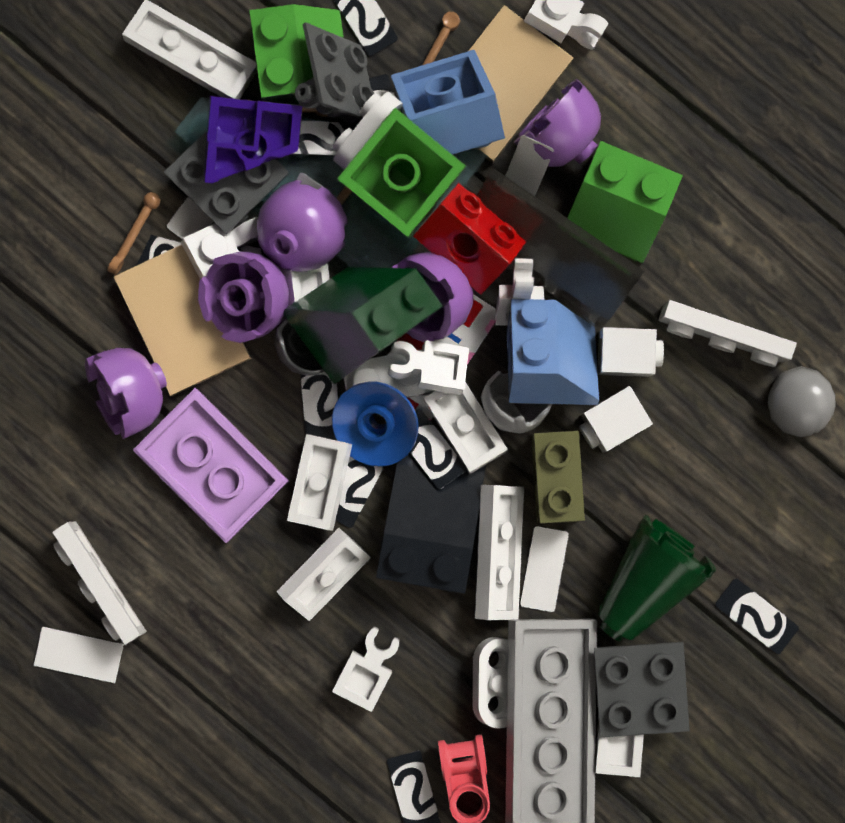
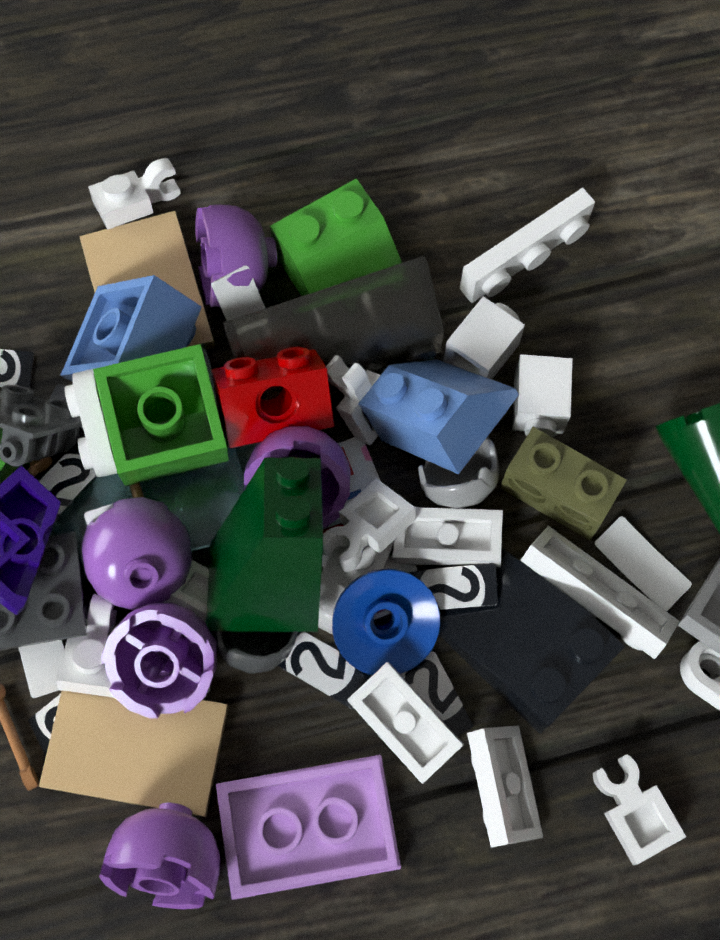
camera: 55 degrees left, 15 degrees down
medium nougat hinge [422,12,460,65] -> none
light grey hair [768,366,836,437] -> none

